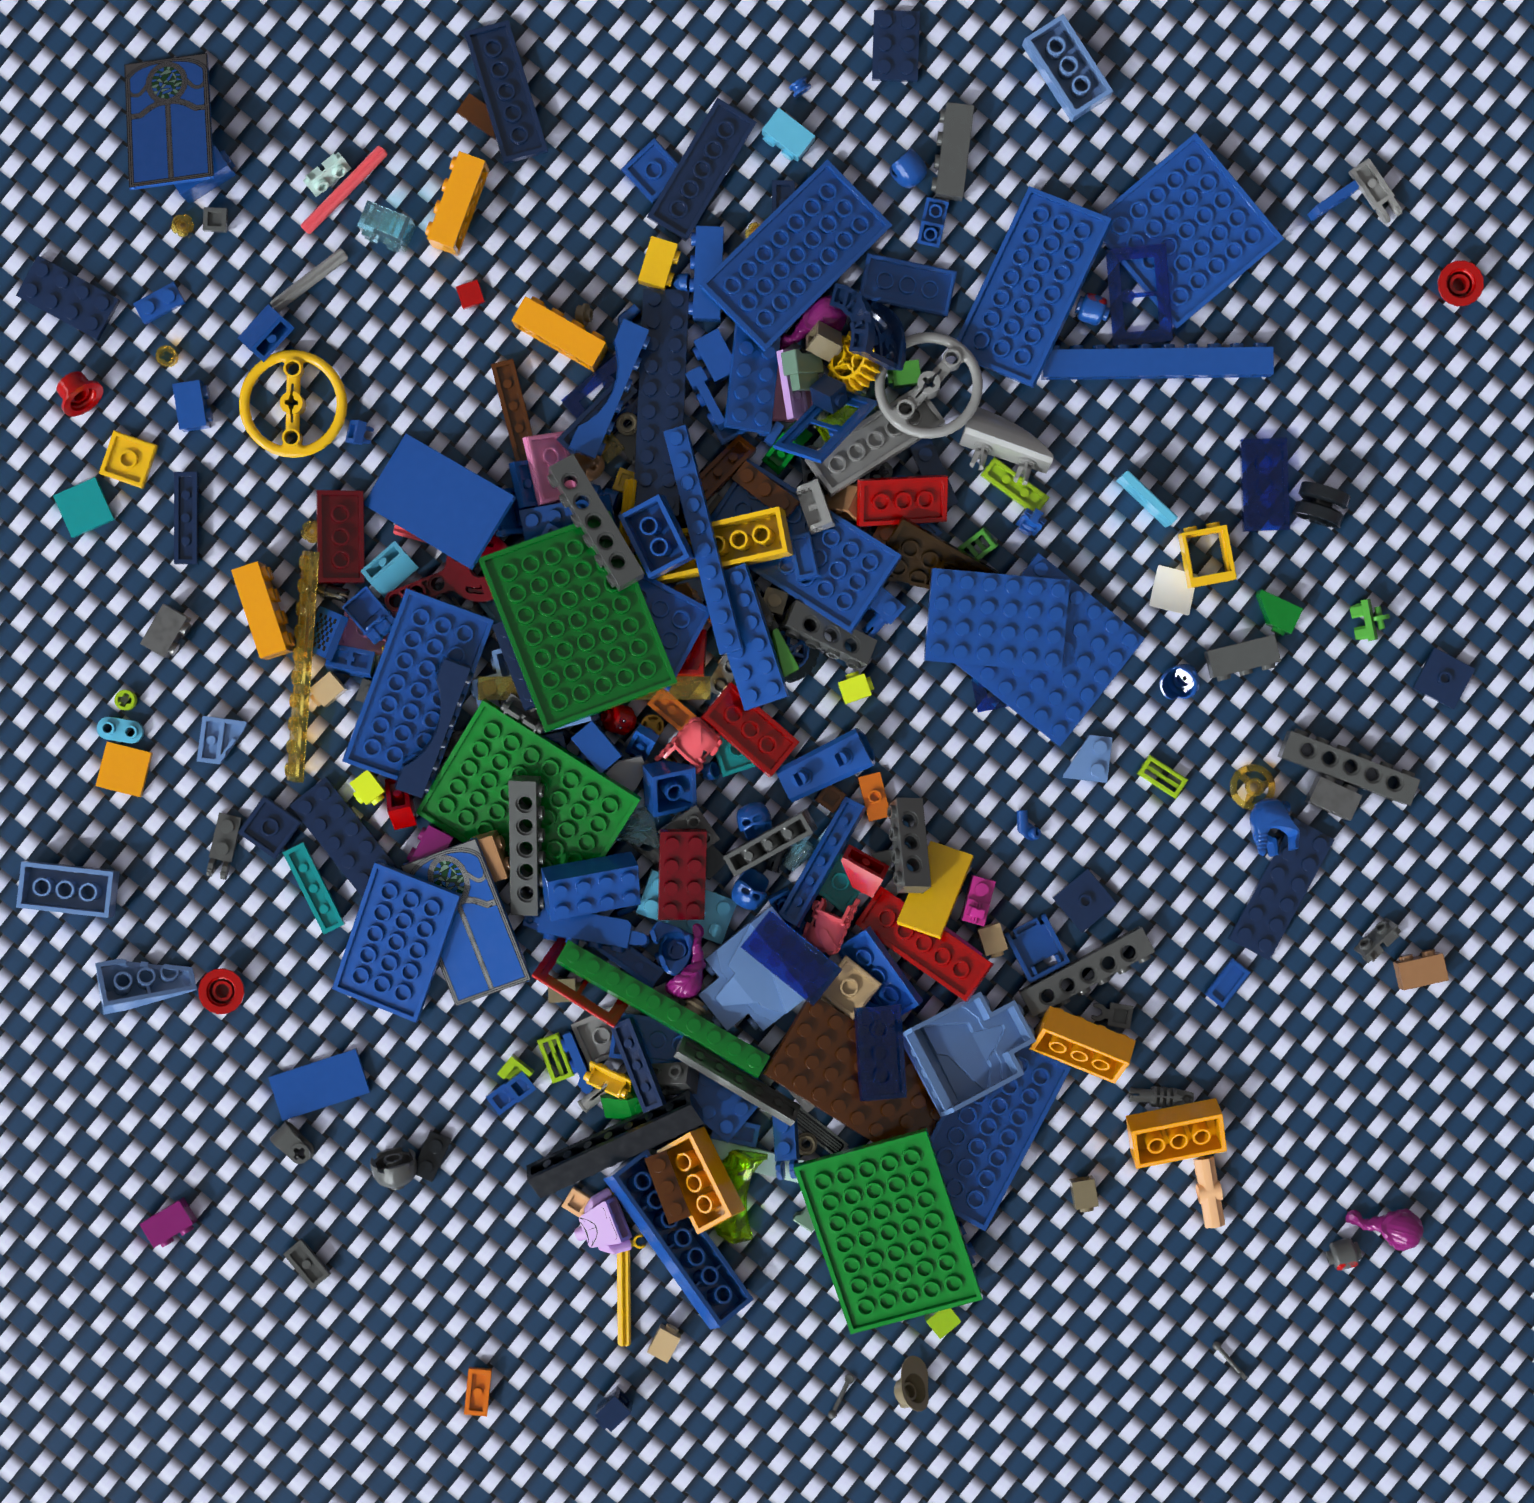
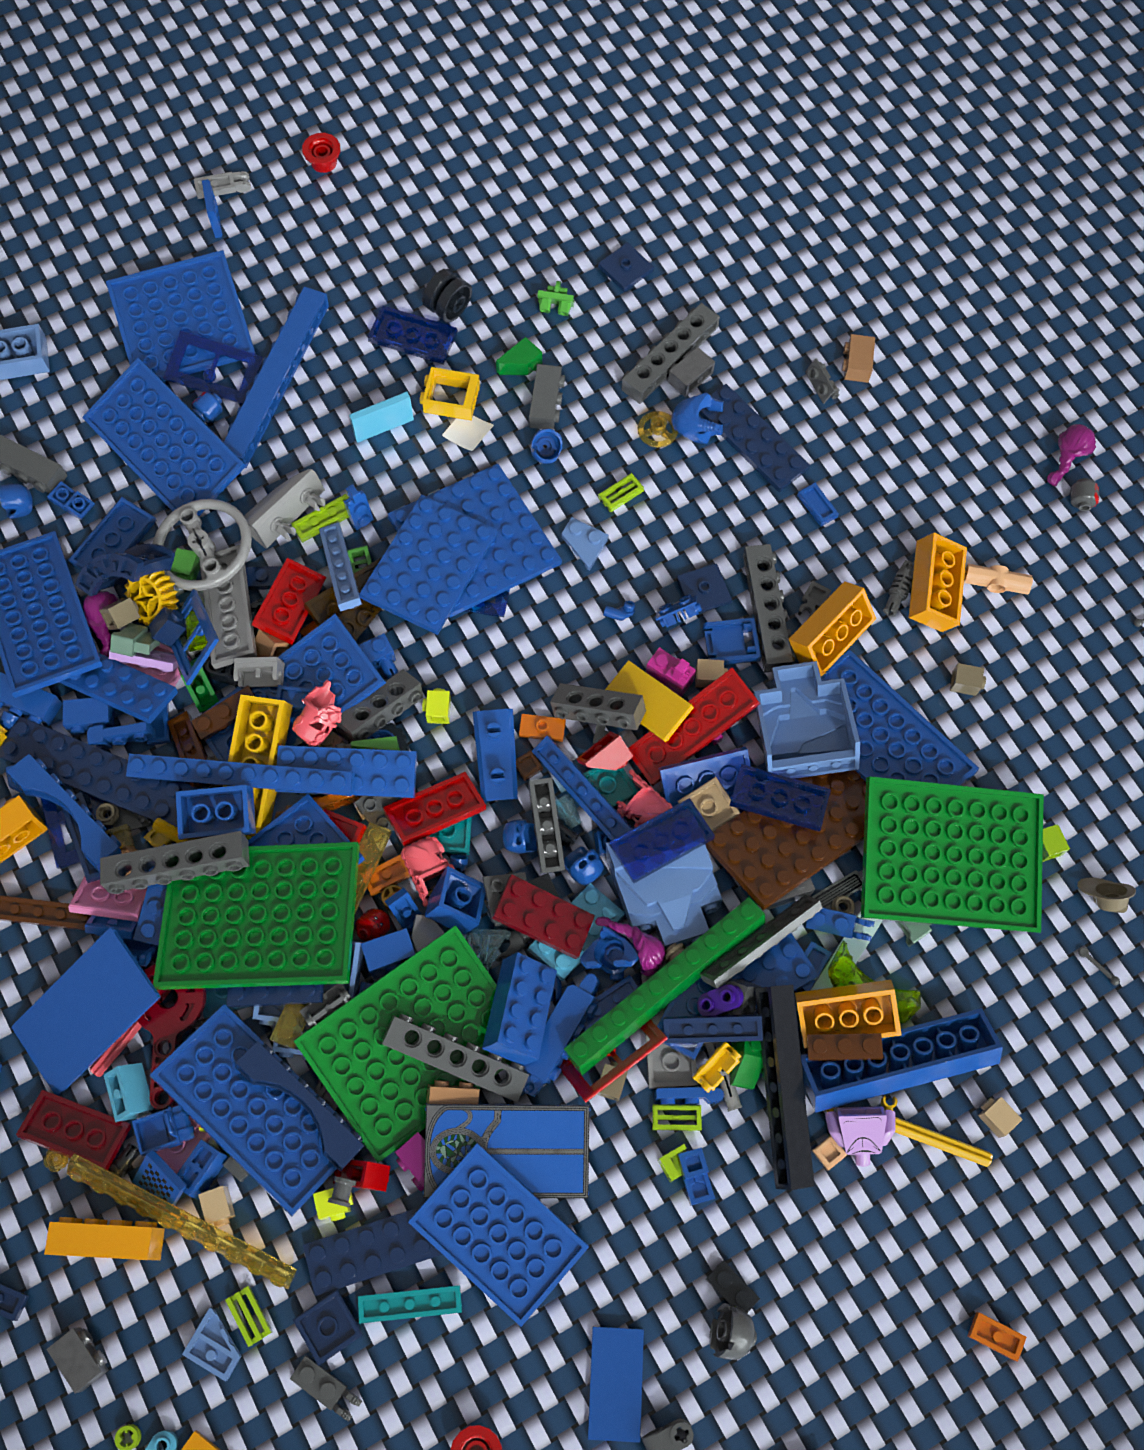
camera: 70 degrees left, 20 degrees down
dark blue brick [595,1386,633,1432] -> none
blue tile [757,421,784,446] -> none
none -> lime tile [225,1286,273,1347]
none -> coral helmet [292,680,342,747]
none -> medium blue plate [319,522,362,612]
none -> dark grey bush [328,1176,356,1207]
none -> blue hinge [655,594,702,628]
none -> dark purple plate [697,985,744,1016]

